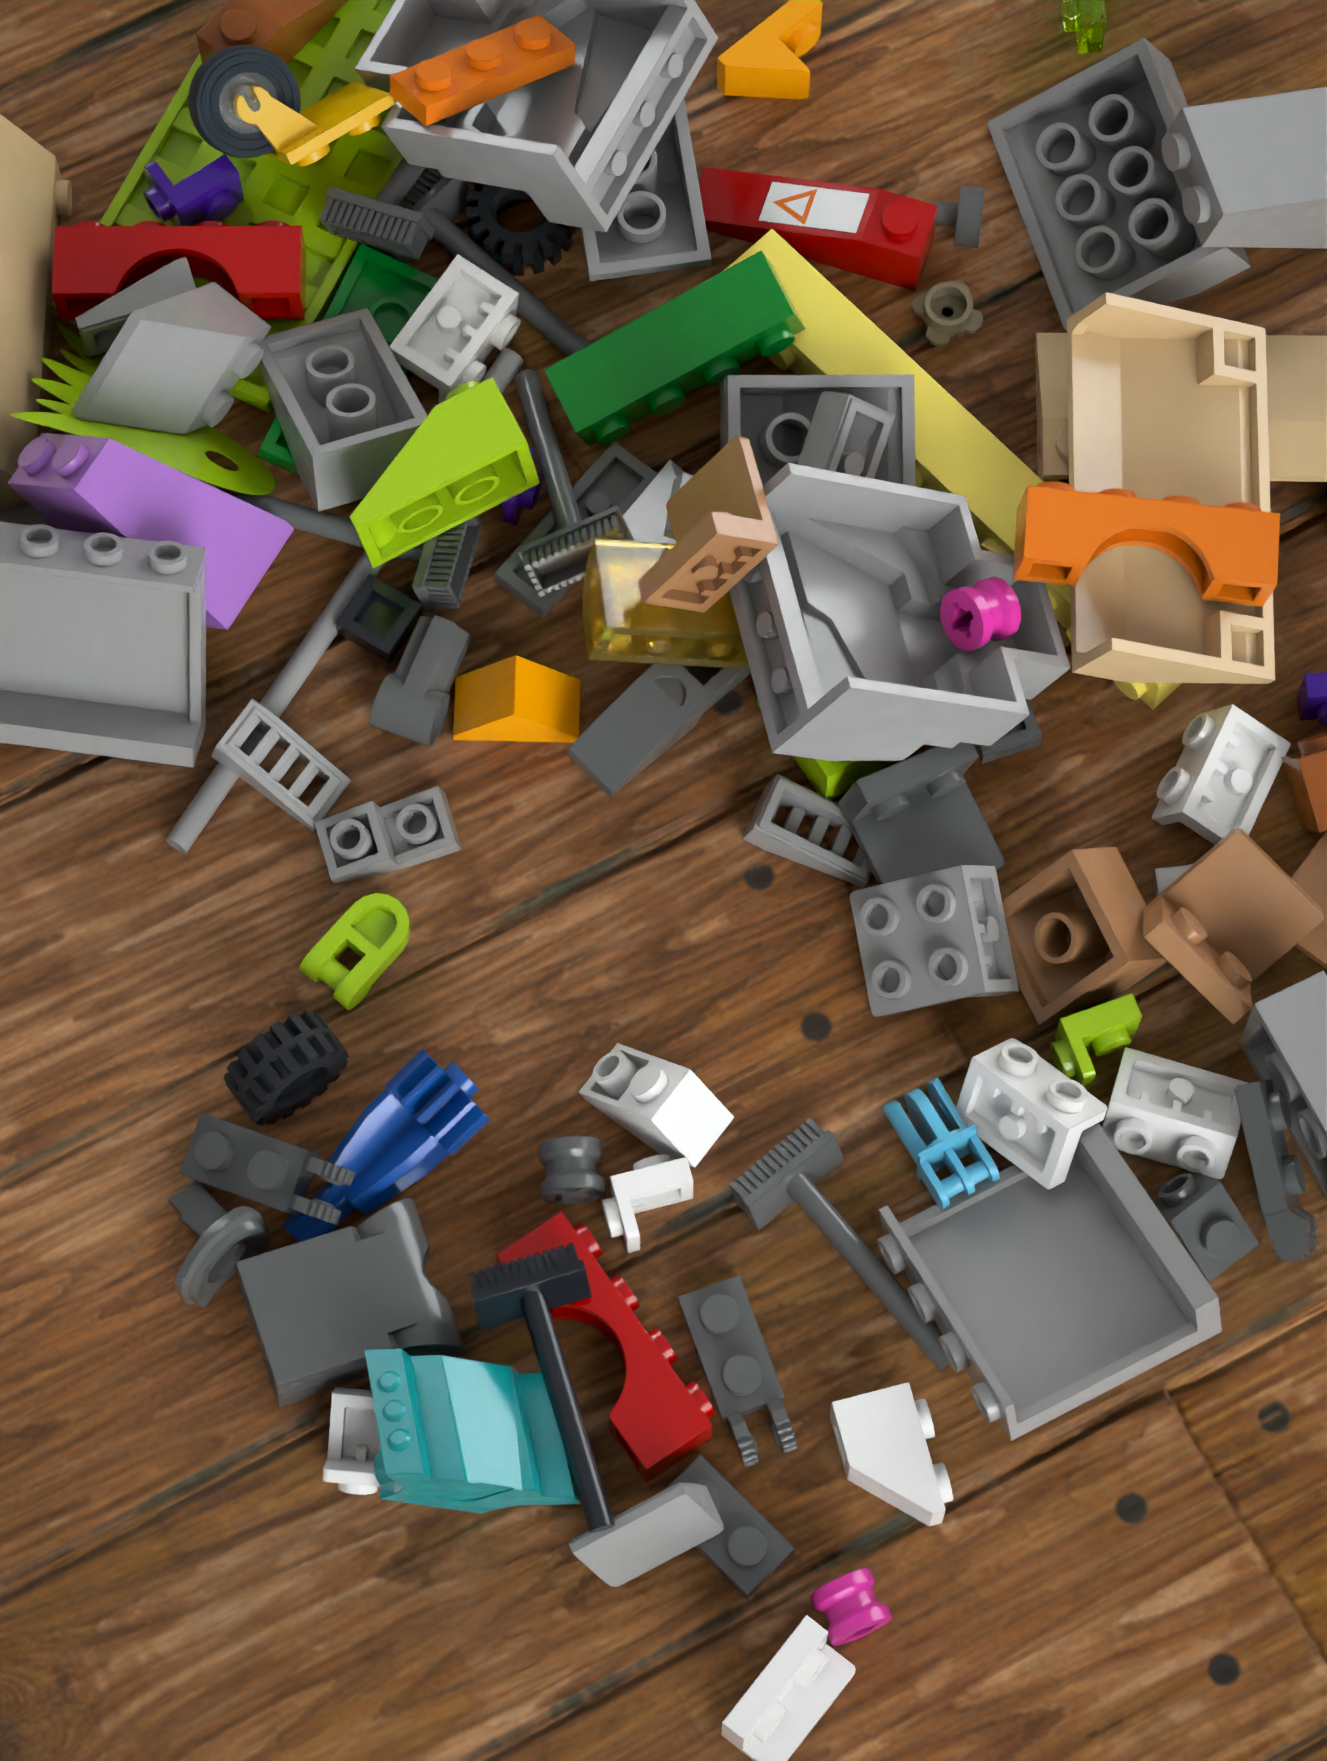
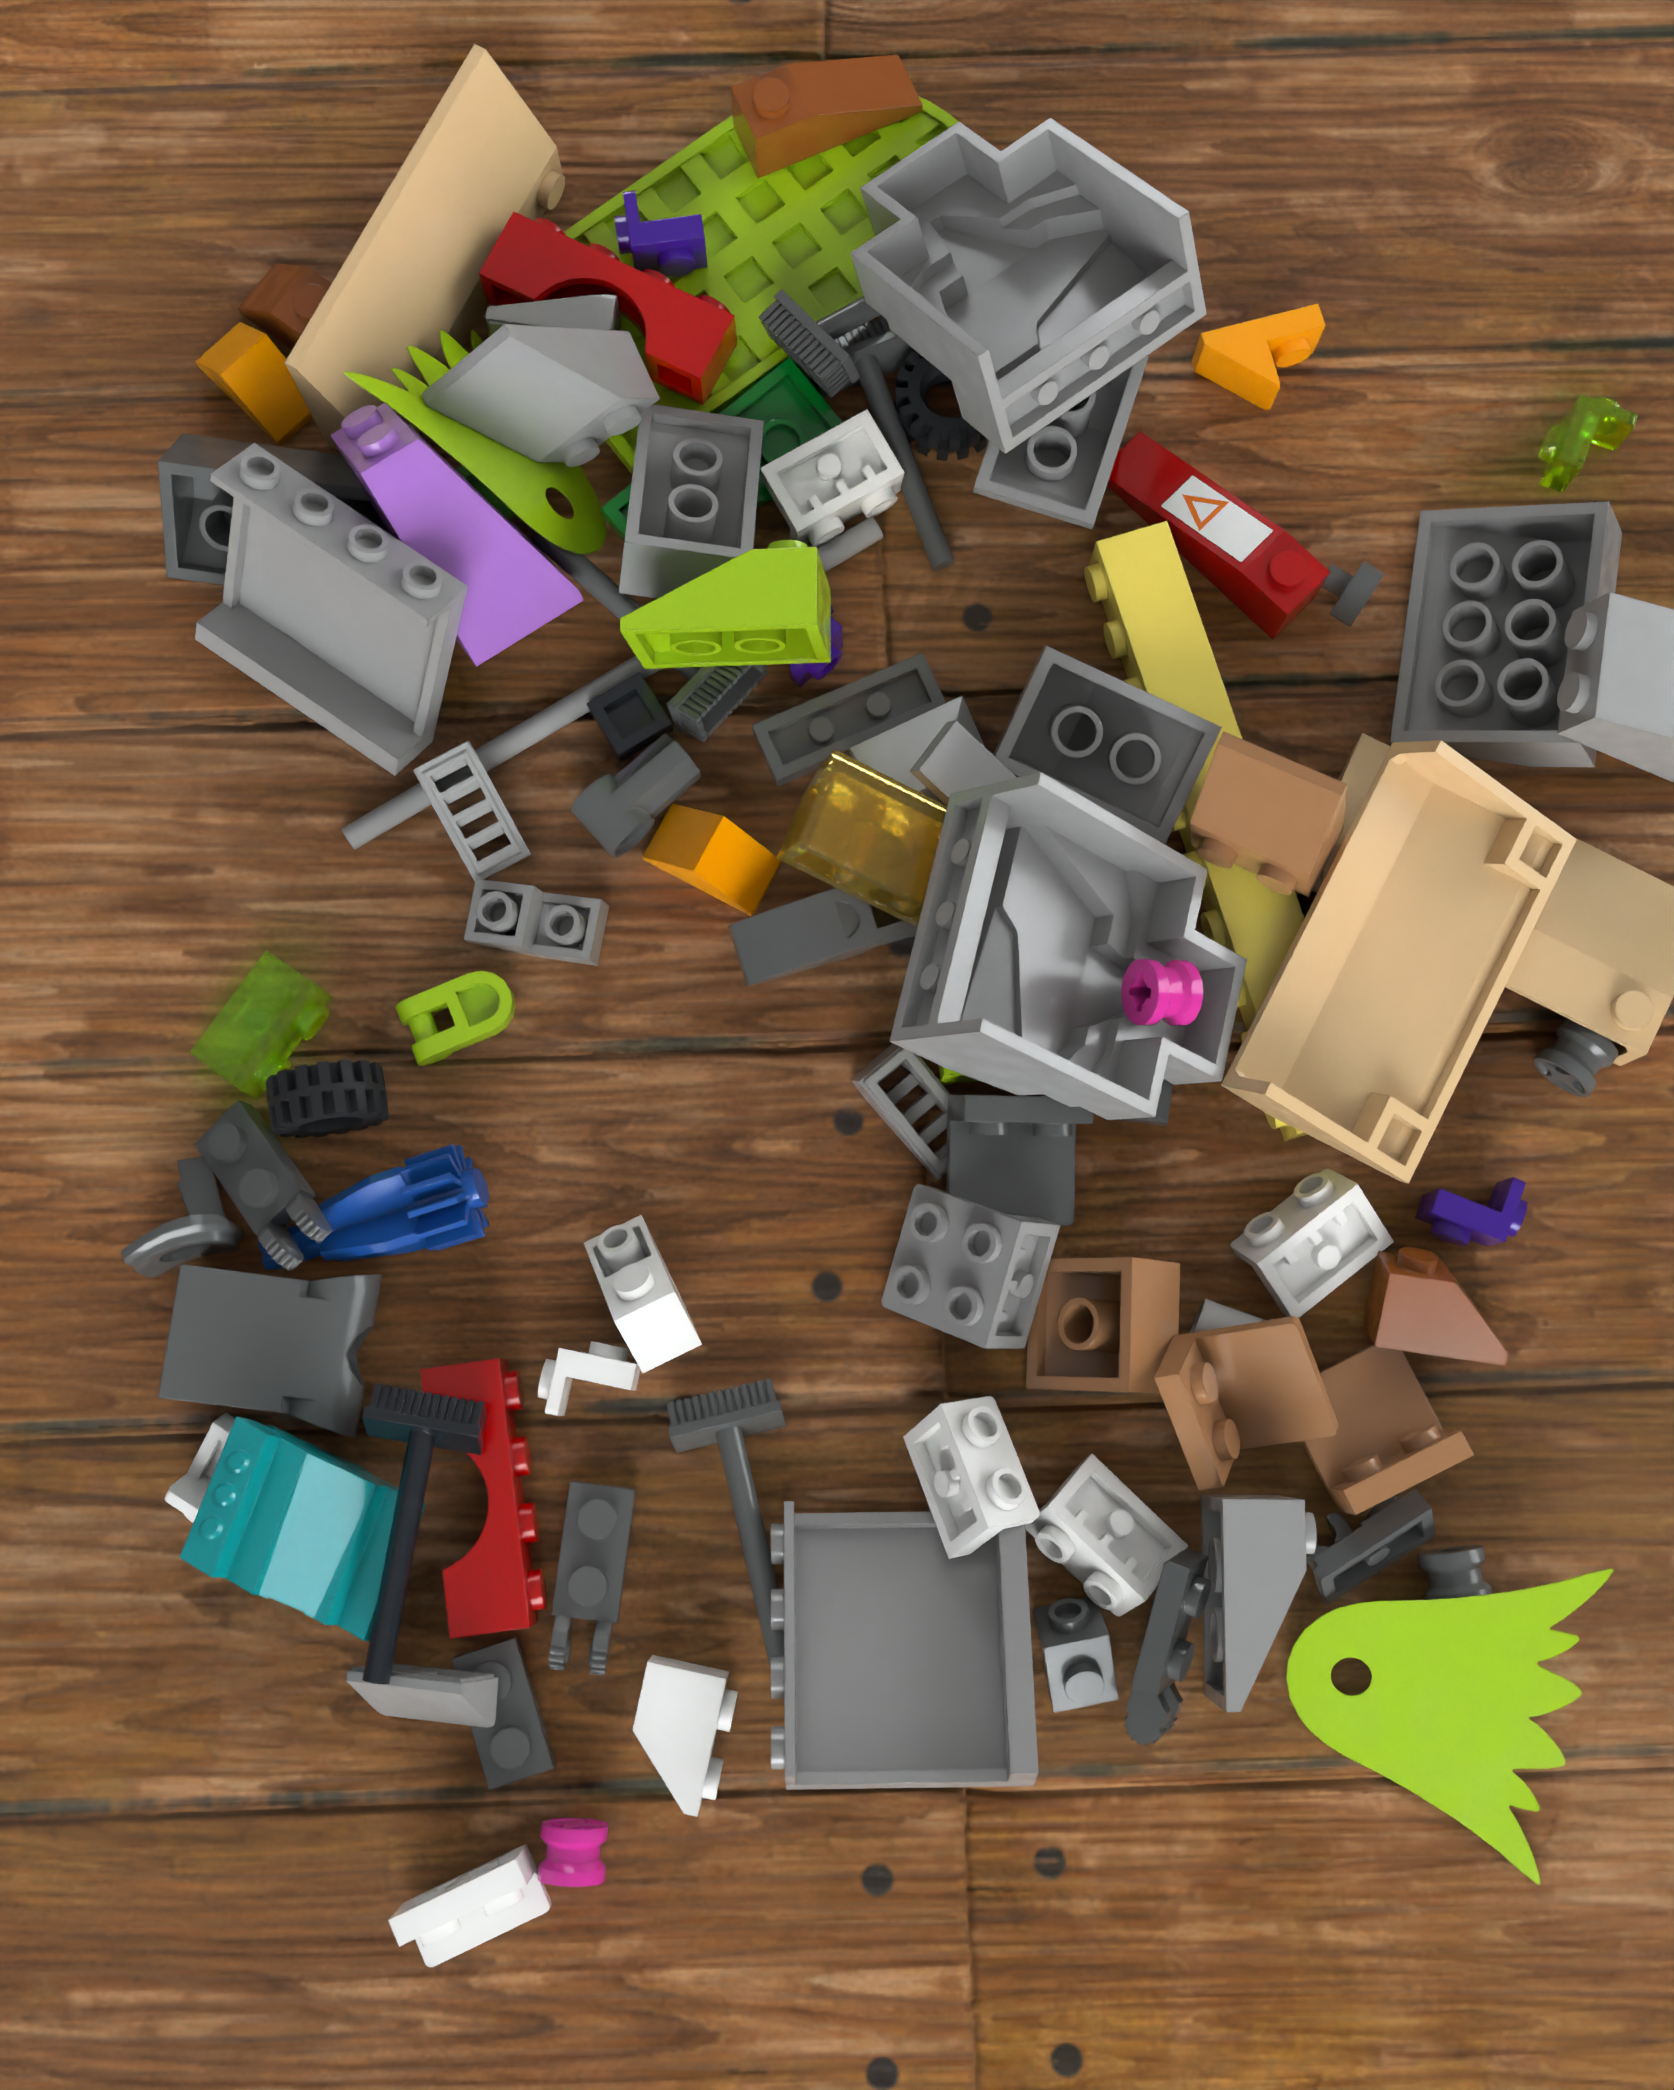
camera: 25 degrees right, 10 degrees up
plate [188,45,395,167] -> none
orange plate [390,14,576,126] -> none
dark grey piece [514,369,636,597] -> none
dark grey wheel [538,1136,606,1204] -> none
green brick [544,250,805,446] -> none
medium nougat bracket [637,436,779,613] -> none
light grey slope [797,391,895,479] -> none
medium azure arm [882,1077,1000,1209] -> none
dark tan plate [912,280,983,346] -> none
orange arch [1013,481,1280,607] -> none
lime bracket [1050,993,1142,1090] -> none
none -> clear neon green bracket [190,950,333,1099]
none -> medium nougat slope [1190,732,1347,897]

